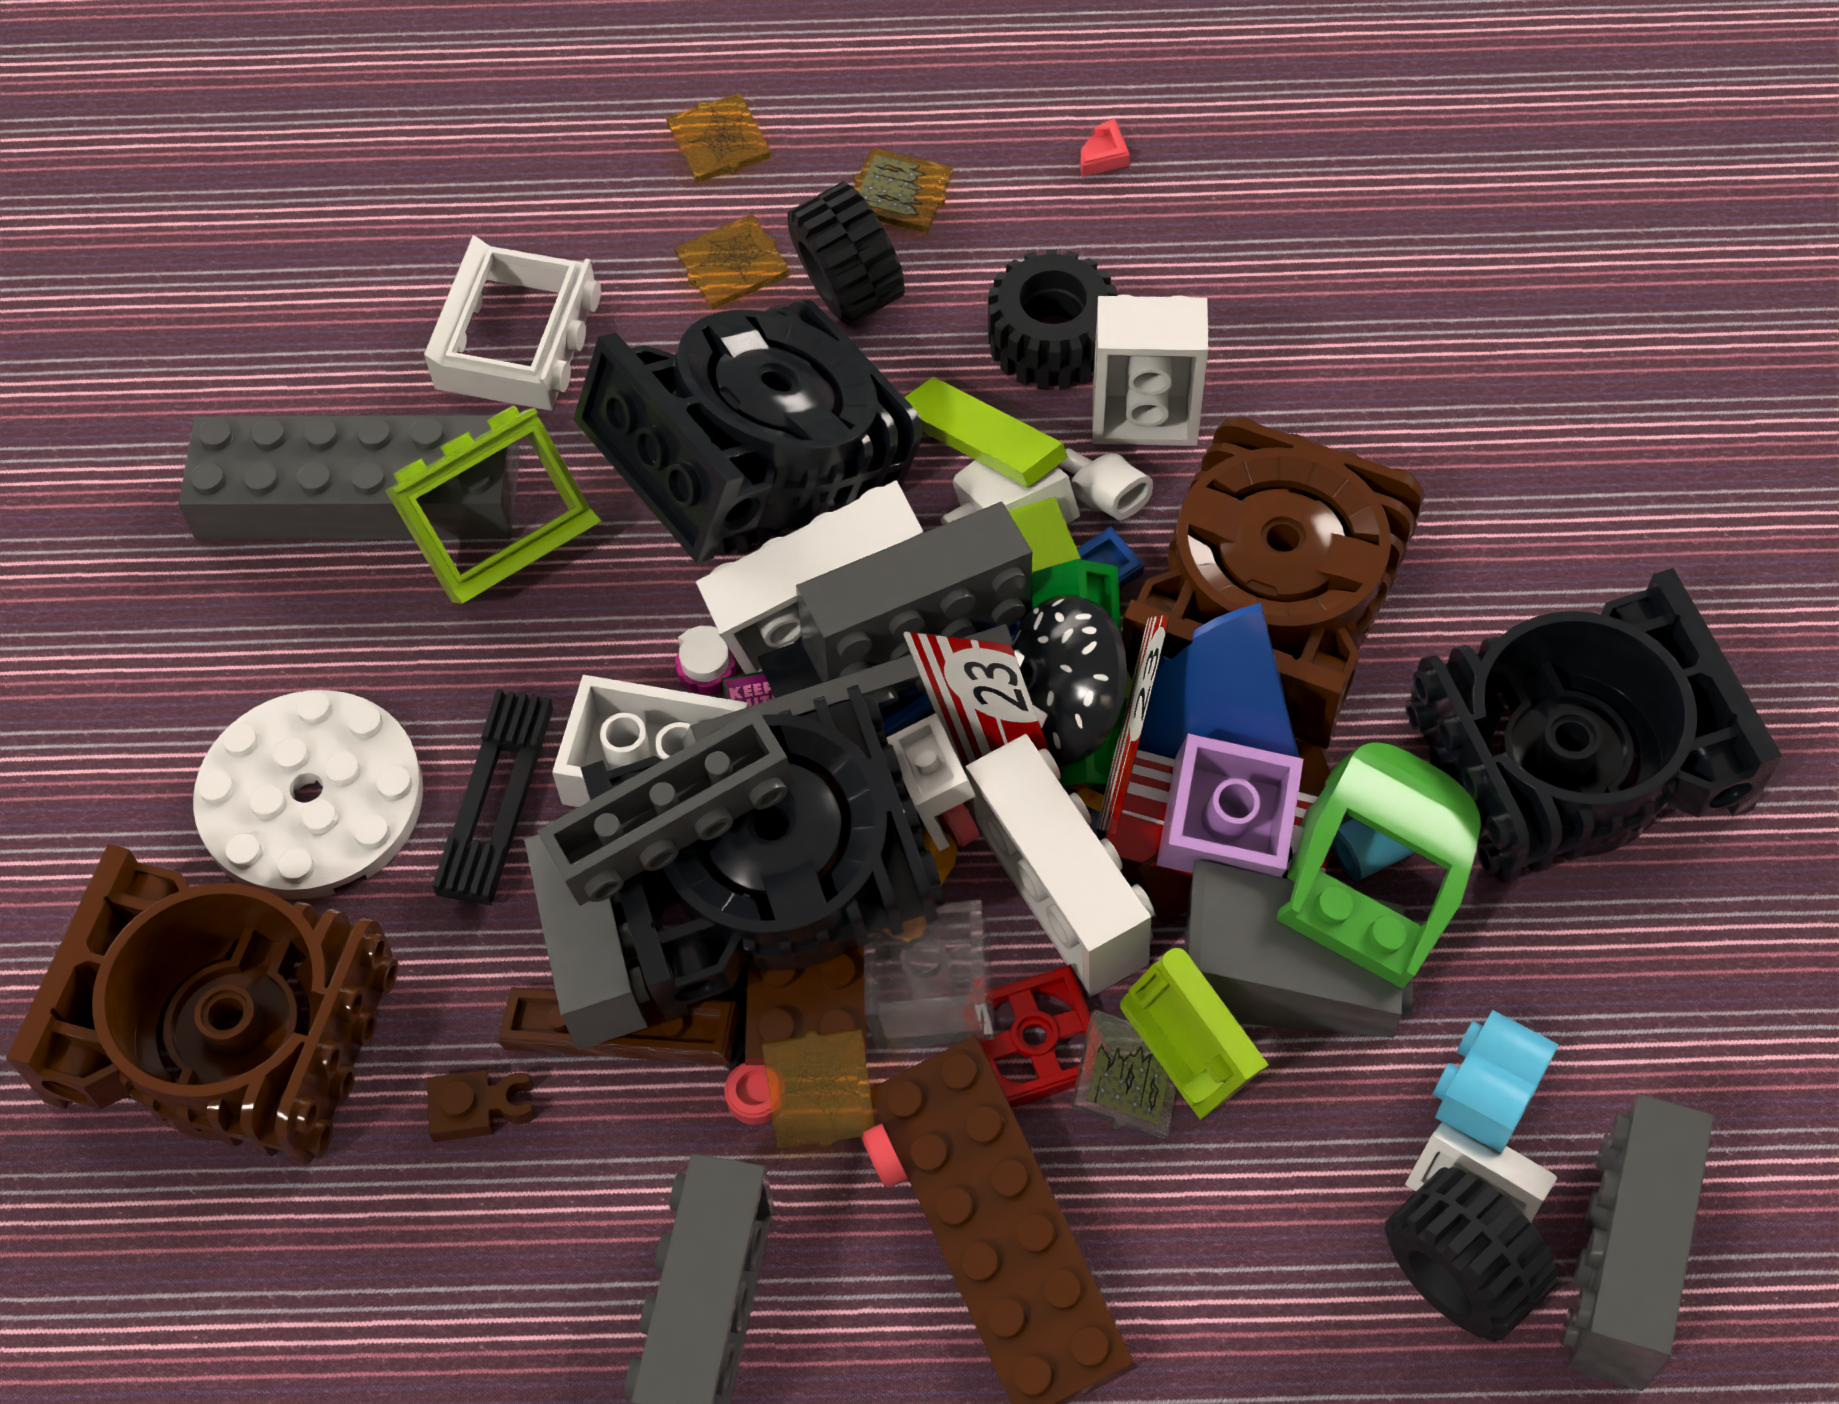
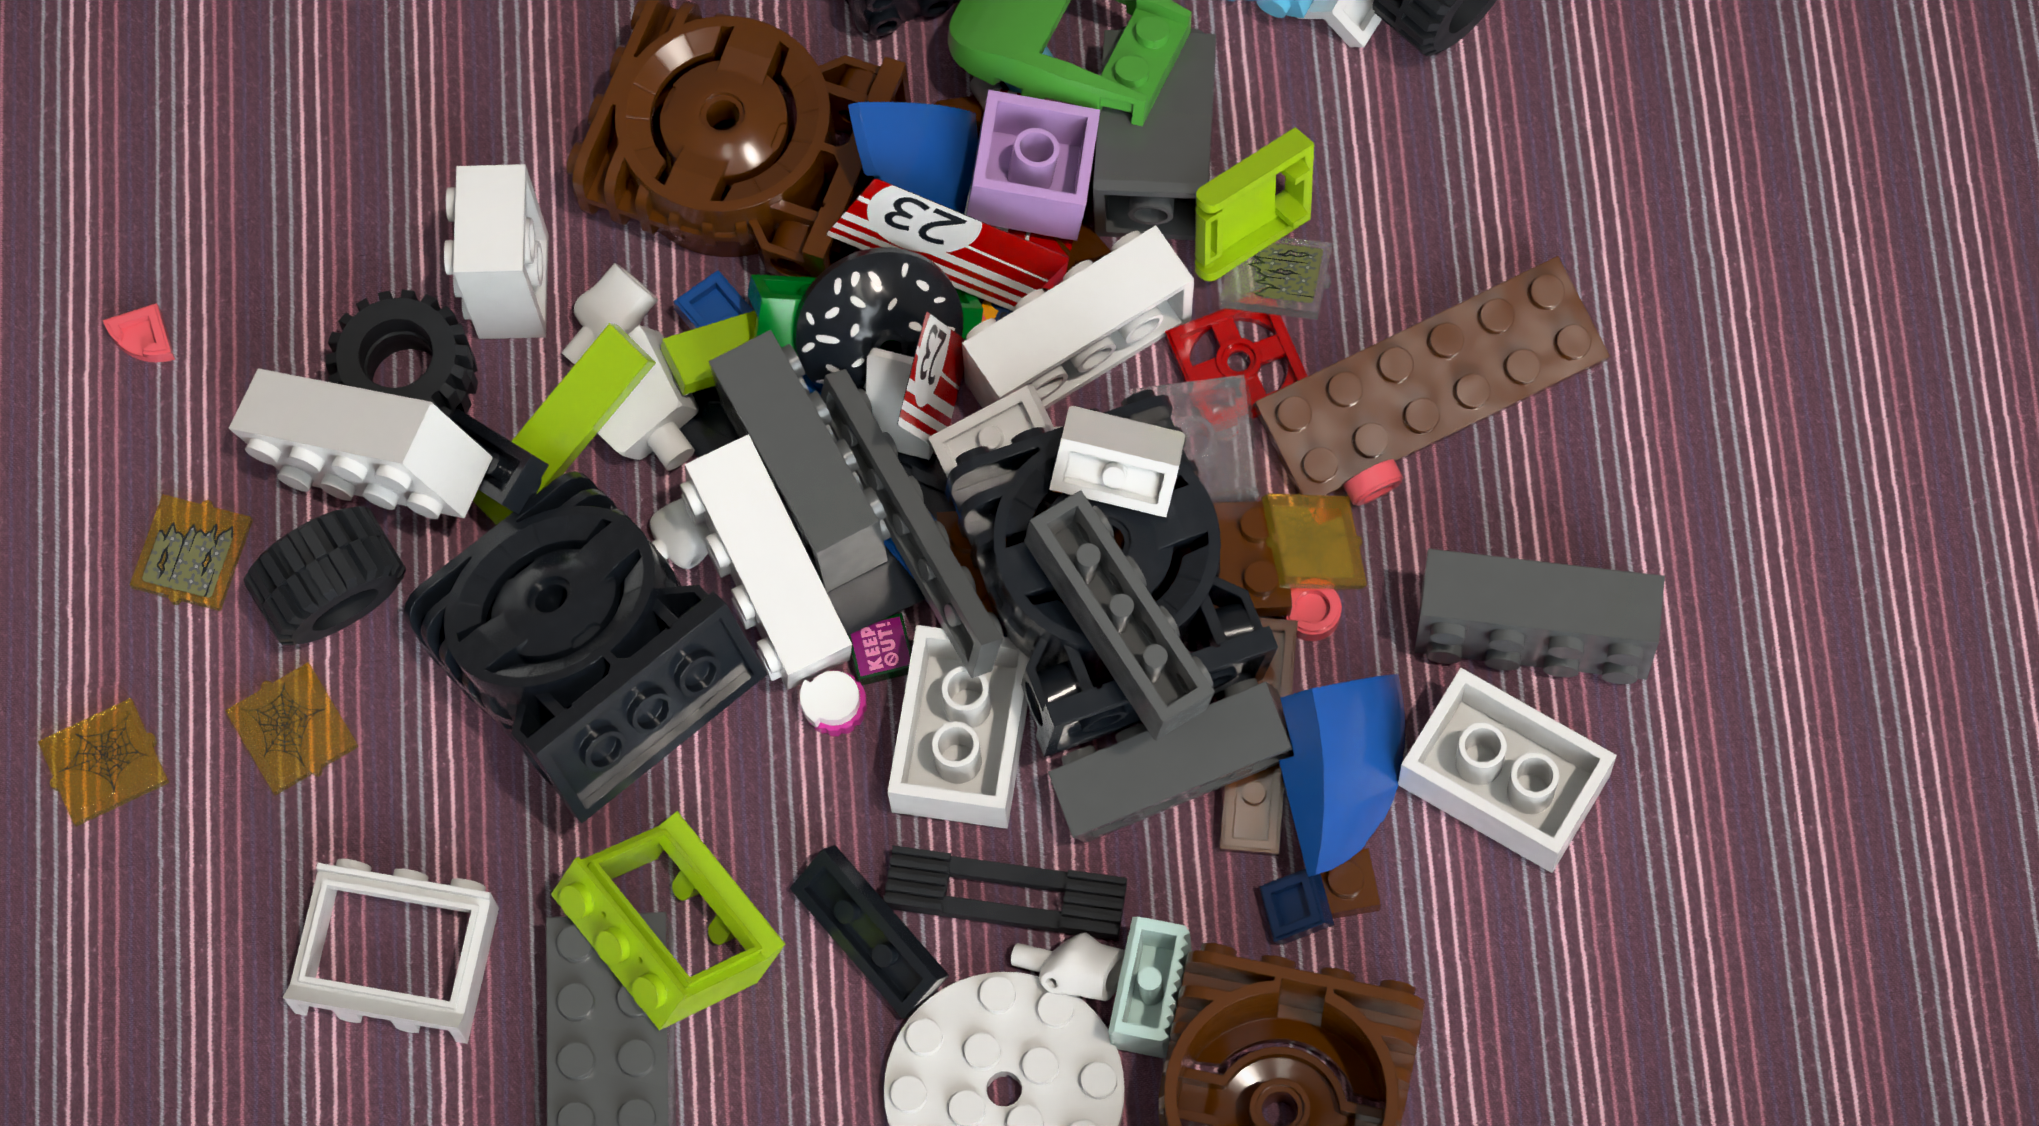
camera: 90 degrees left, 10 degrees up
none -> white brick [229,368,493,519]
none -> black plate [451,408,549,515]
none -> black plate [790,845,949,1019]
none -> white piece [1011,933,1125,1001]
none -> white panel [1049,406,1185,517]
none -> light aqua brick [1108,916,1192,1058]
none -> dark blue tile [1259,868,1334,945]
none -> blue brick [1279,674,1405,877]
none -> white brick [1398,668,1617,873]

